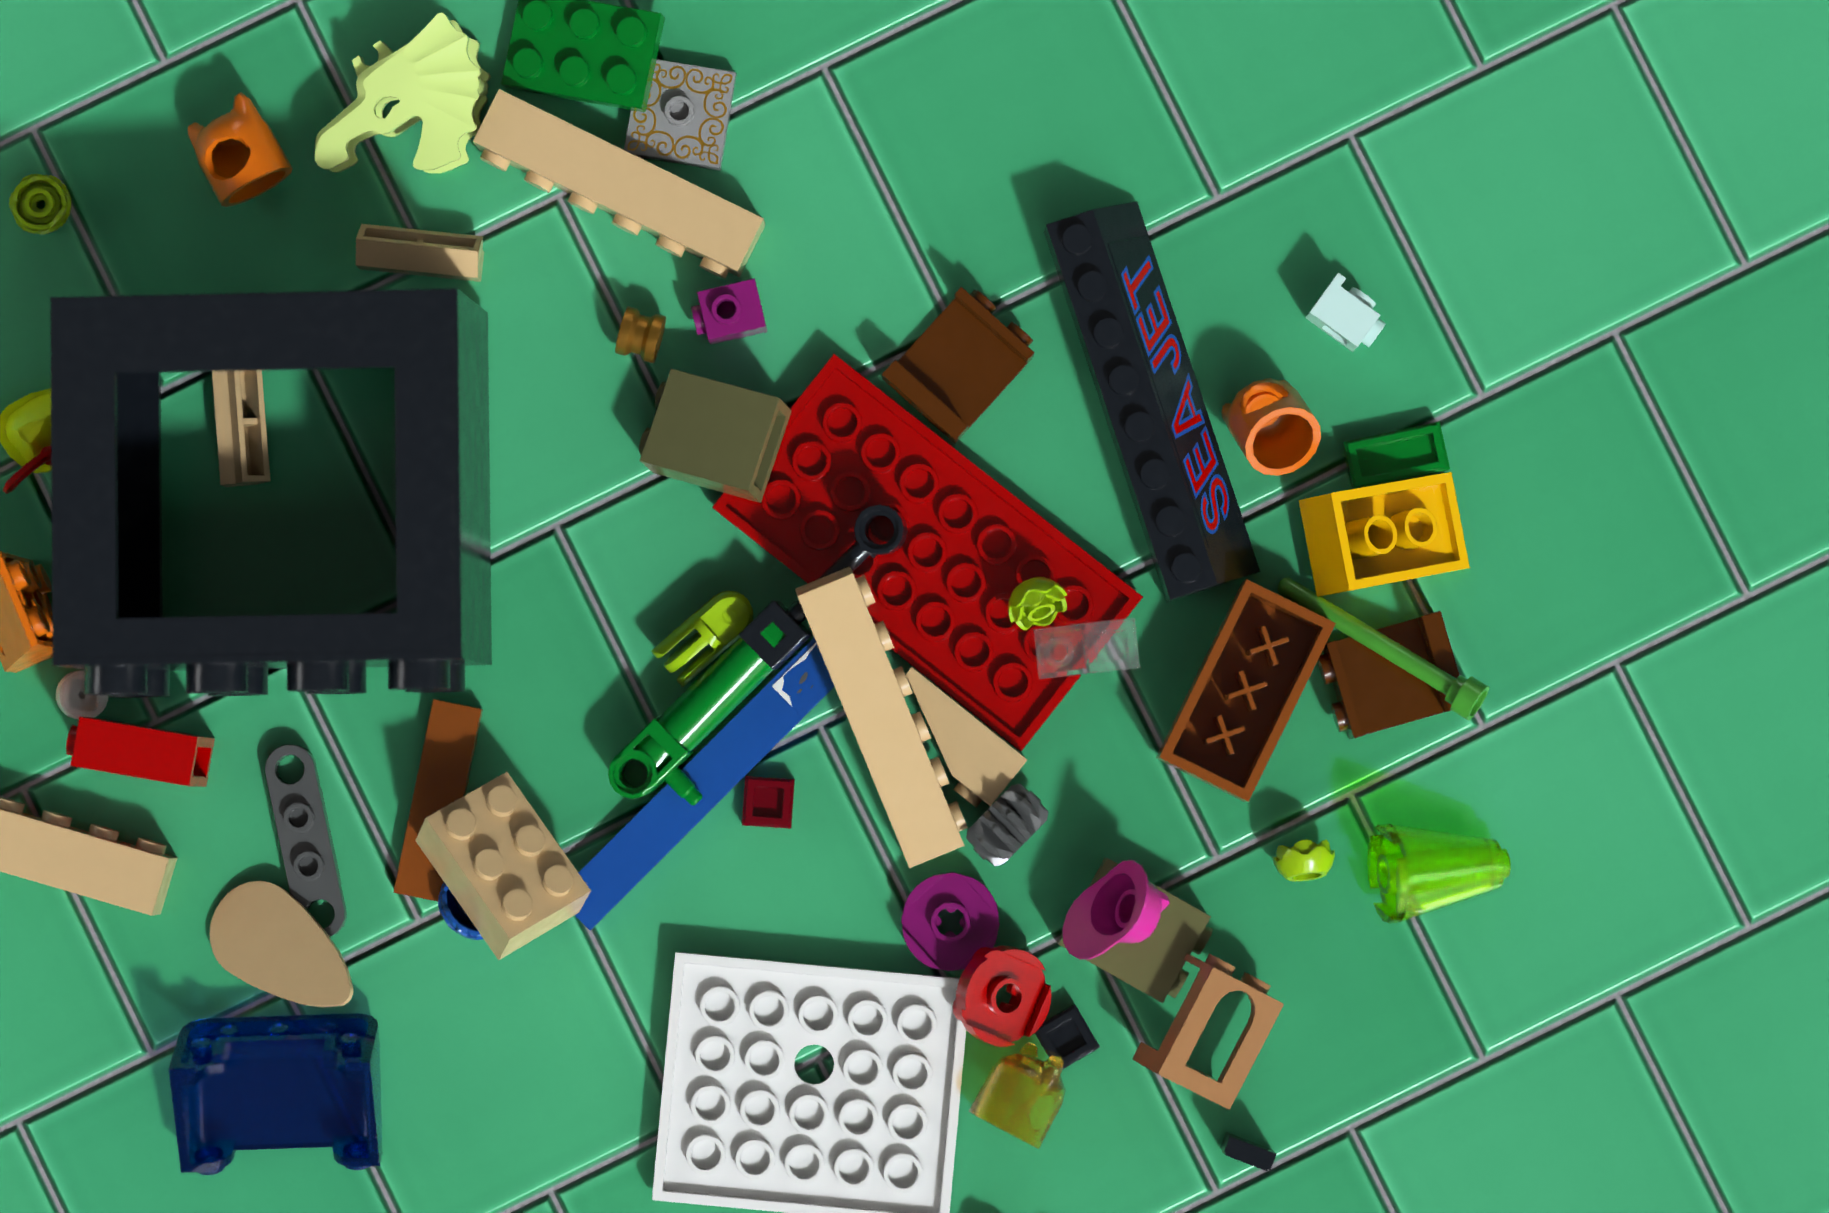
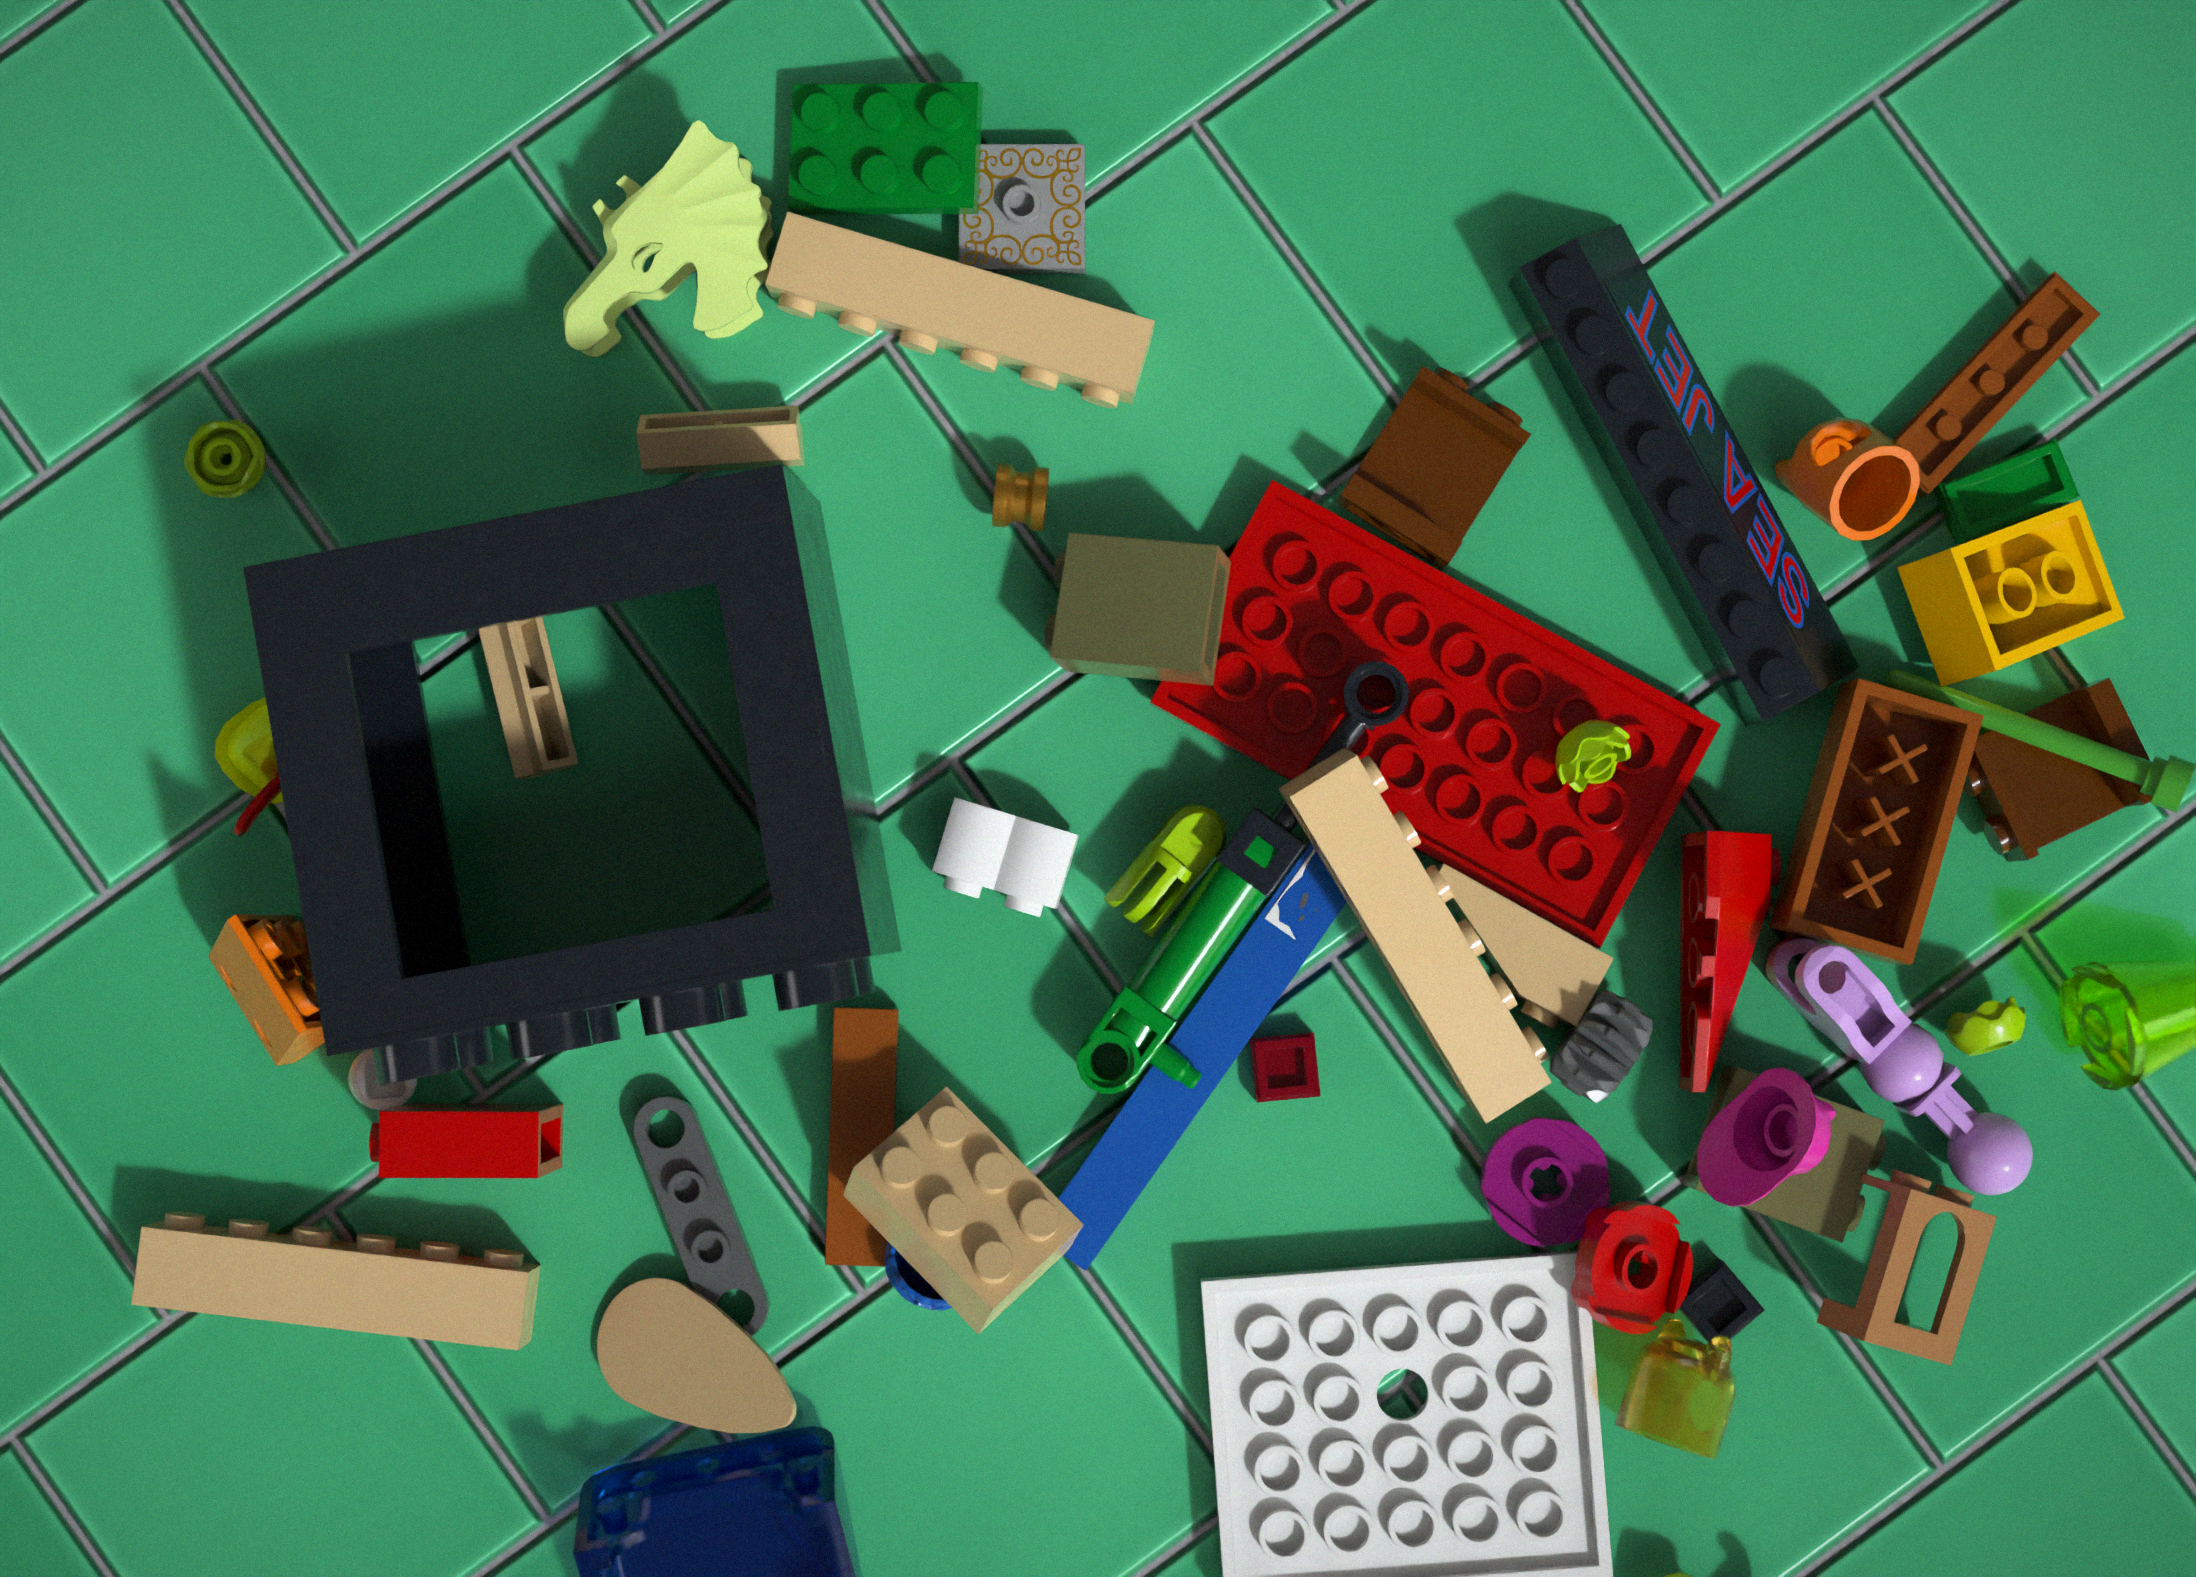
camera: 10 degrees left, 0 degrees up
orange piece [188,92,293,207] -> none
magenta brick [691,278,768,345] -> none
clear slope [1034,618,1140,680] -> none
black tile [1220,1132,1276,1171] -> none
light aqua brick [1305,273,1386,352] -> none
none -> white brick [932,797,1079,917]
none -> red wedge [1679,831,1781,1092]
none -> lavender piece [1766,937,2033,1195]
none -> dark orange tile [1891,271,2100,498]

